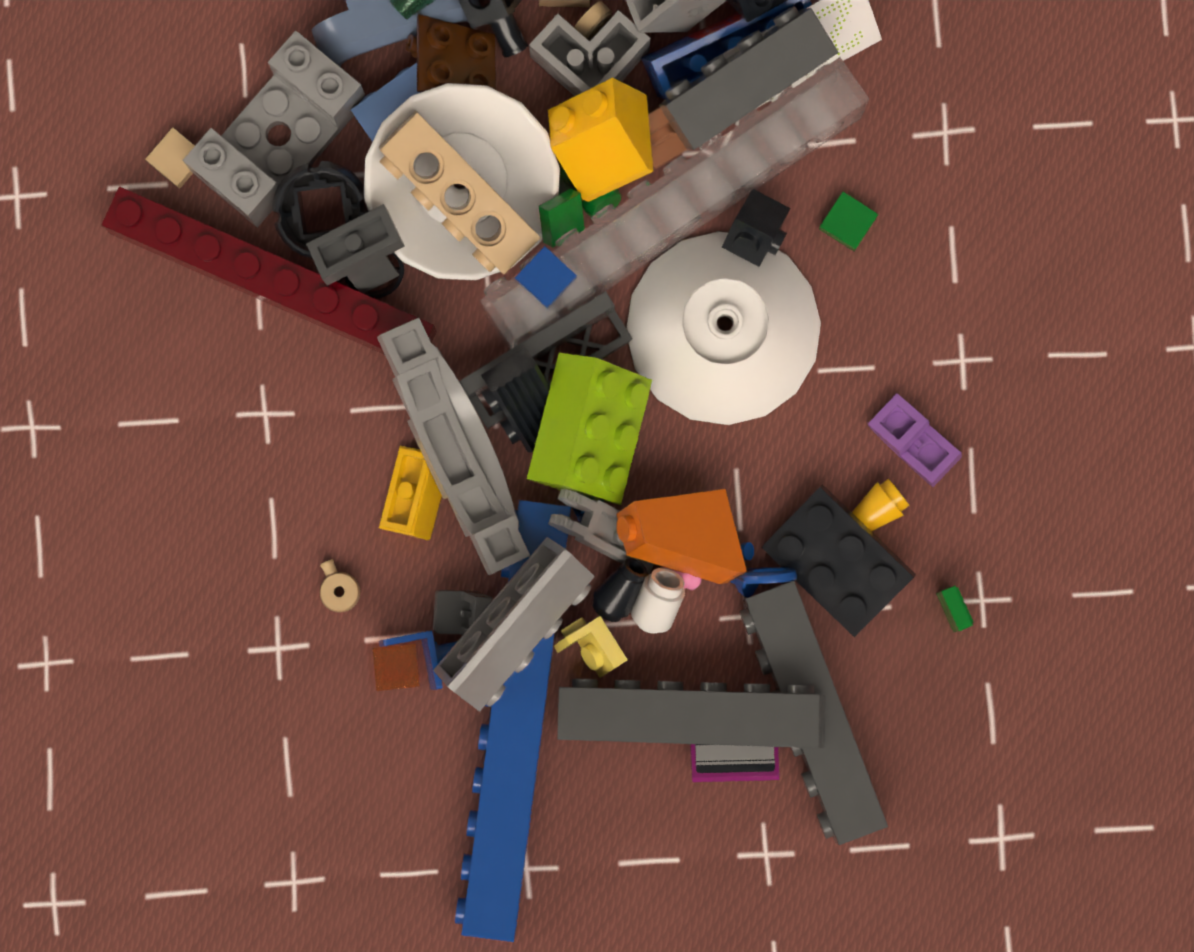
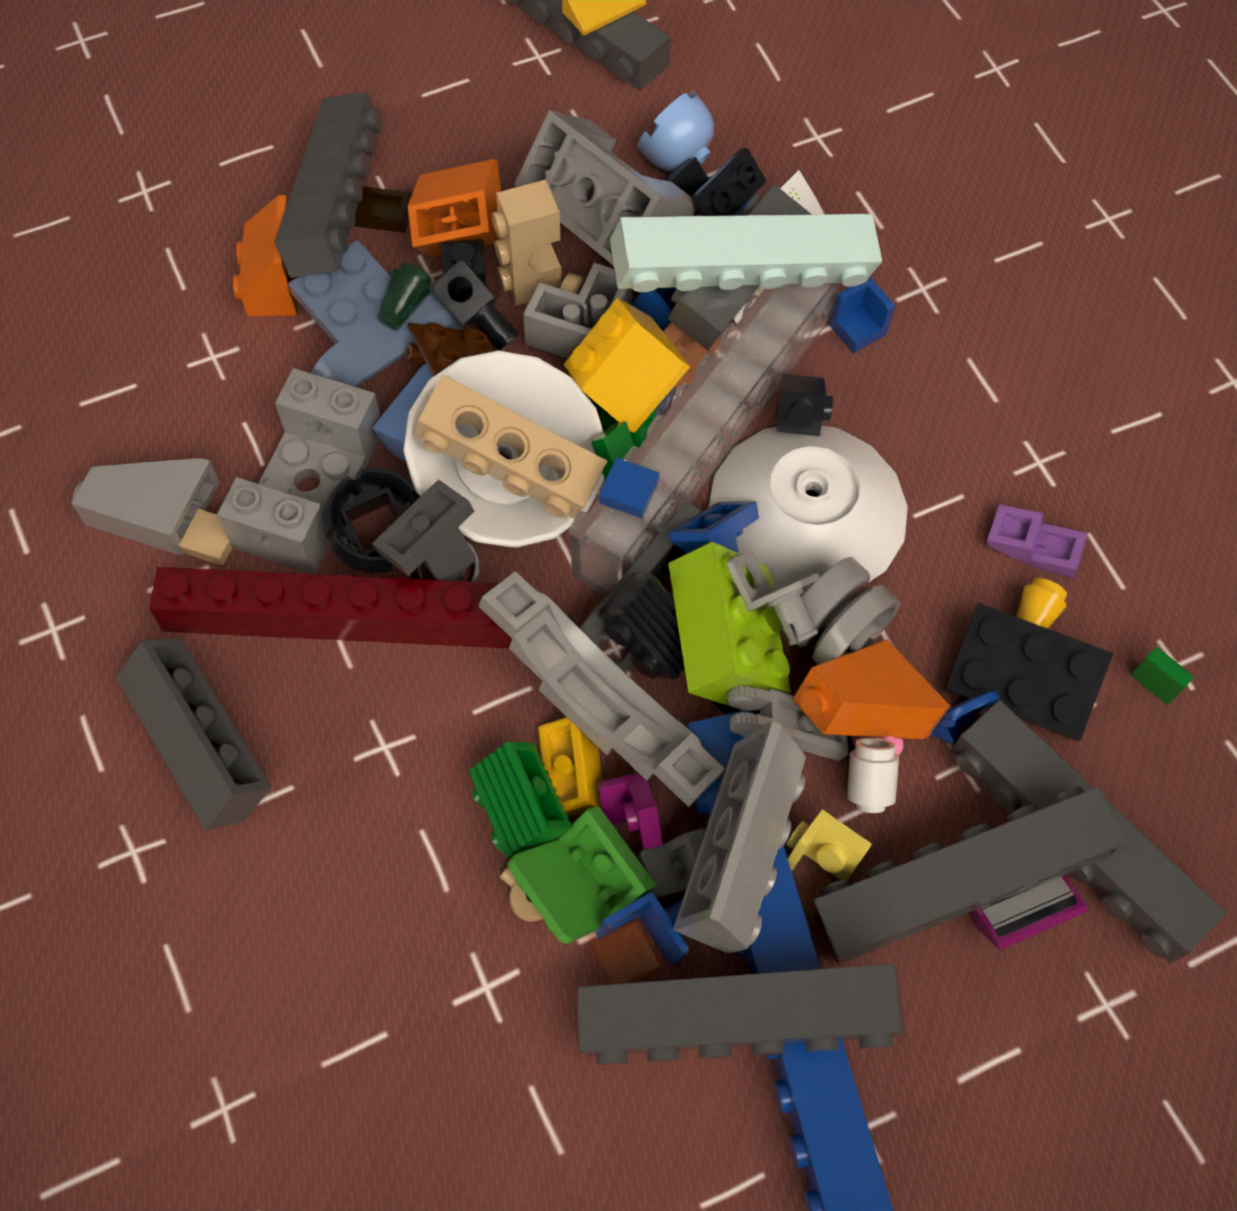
camera: 25 degrees left, 20 degrees down
black cone [592,558,648,622] -> none
green tile [819,192,879,252] -> none
none -> light grey slope [71,458,220,556]
none -> dark grey brick [116,637,272,831]
none -> green brick [468,742,572,858]
none -> bright green bracket [508,806,656,944]
none -> dark grey brick [577,964,906,1065]
none -> magenta bracket [598,773,663,850]
none -> light aqua brick [610,214,882,292]
none -> blue slope [669,501,759,554]
none -> light grey bracket [727,551,820,646]
none -> light grey wheel [782,557,901,665]
none -> blue panel [829,277,895,354]

